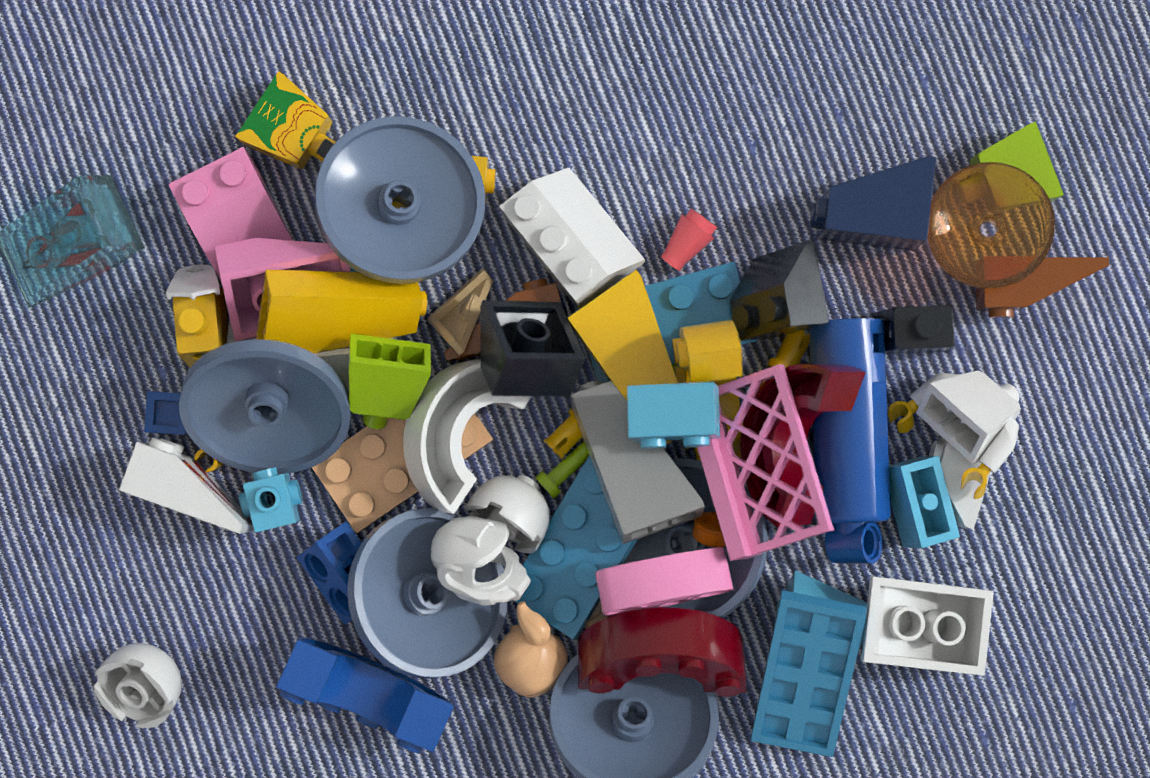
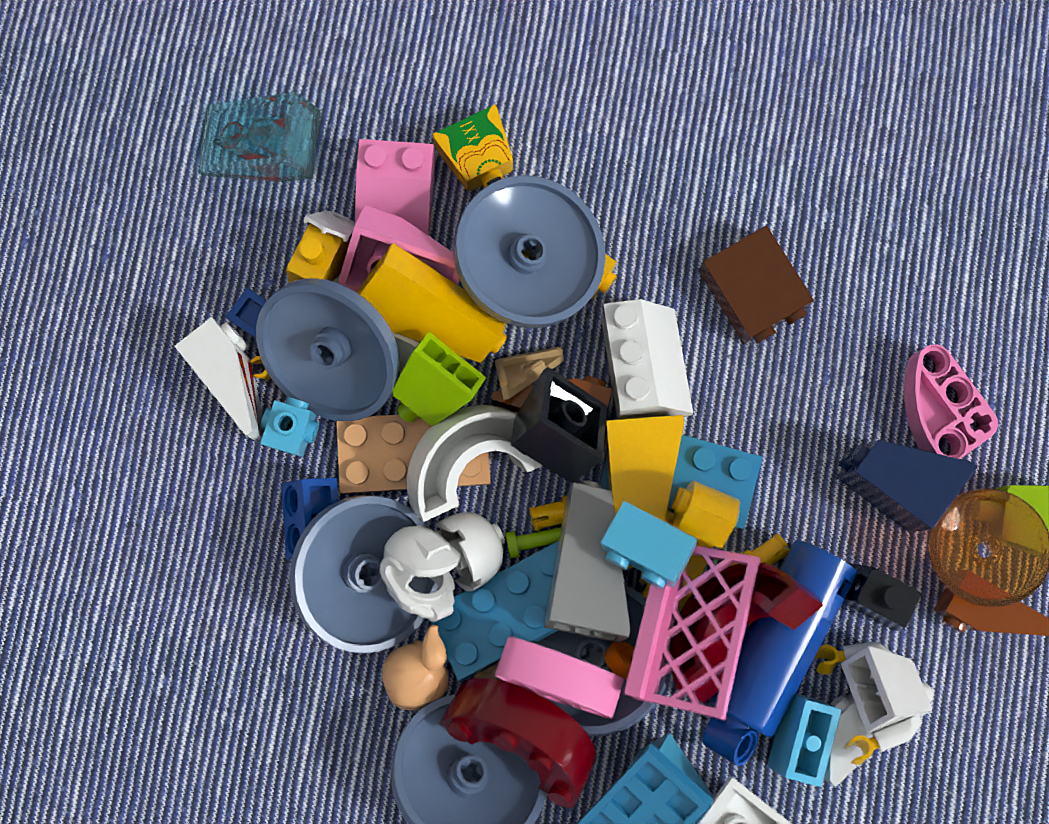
camera: 30 degrees right, 5 degrees down
white cylinder [94,643,181,728] -> none
blue brick [276,637,454,754] -> none
coral cone [660,208,718,271] -> none
black slope [730,240,829,342] -> none
none -> reddish brown brick [698,225,814,345]
none -> bright pink beam [904,344,998,459]

